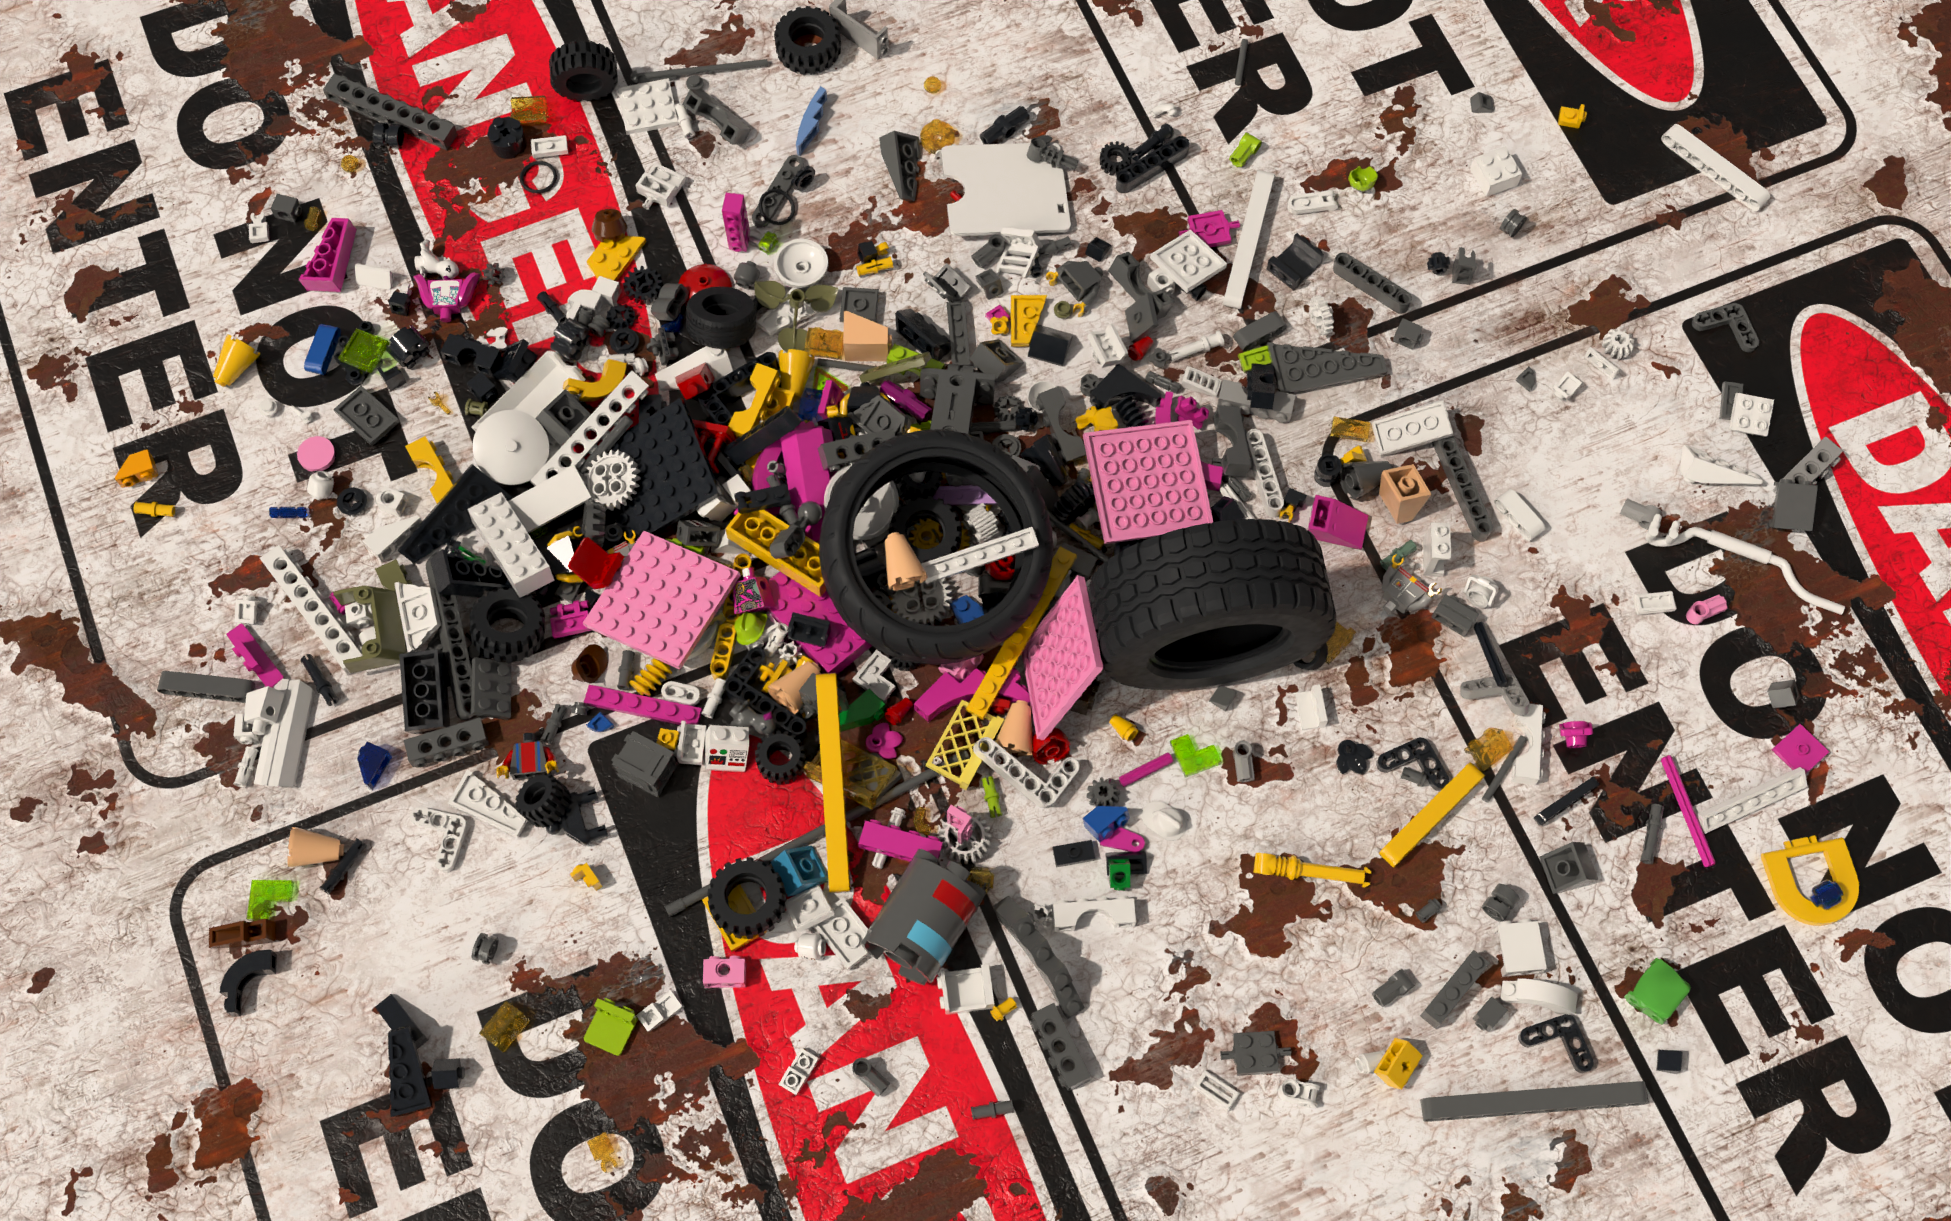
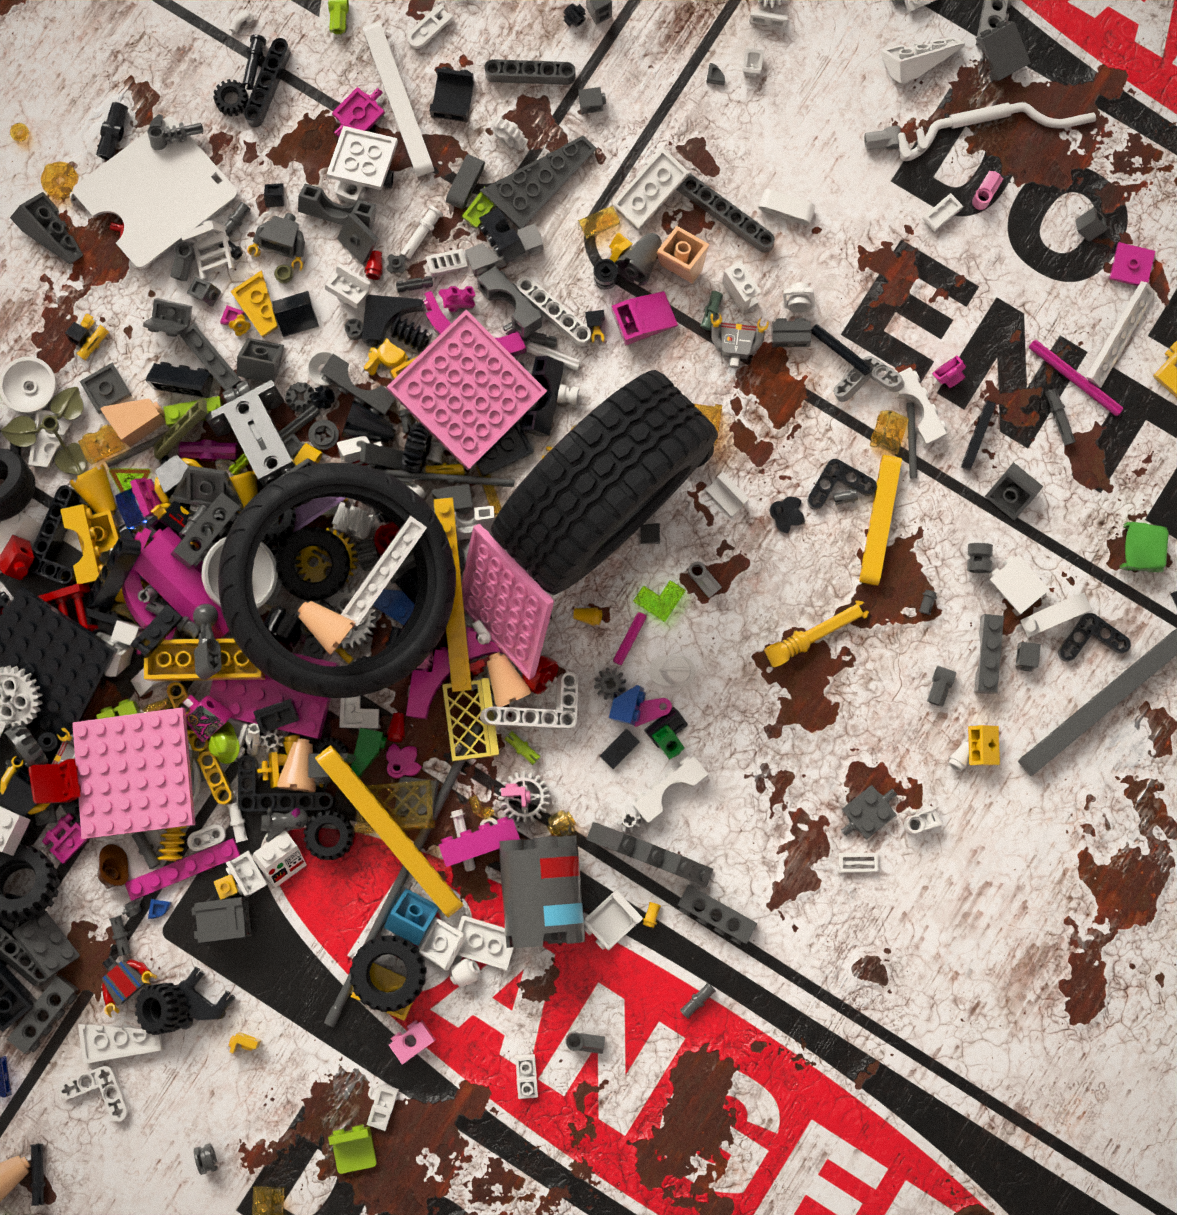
camera: 30 degrees left, 15 degrees up
dark grey torso [676,520,720,546] -> none
none -> white arm [472,620,491,645]

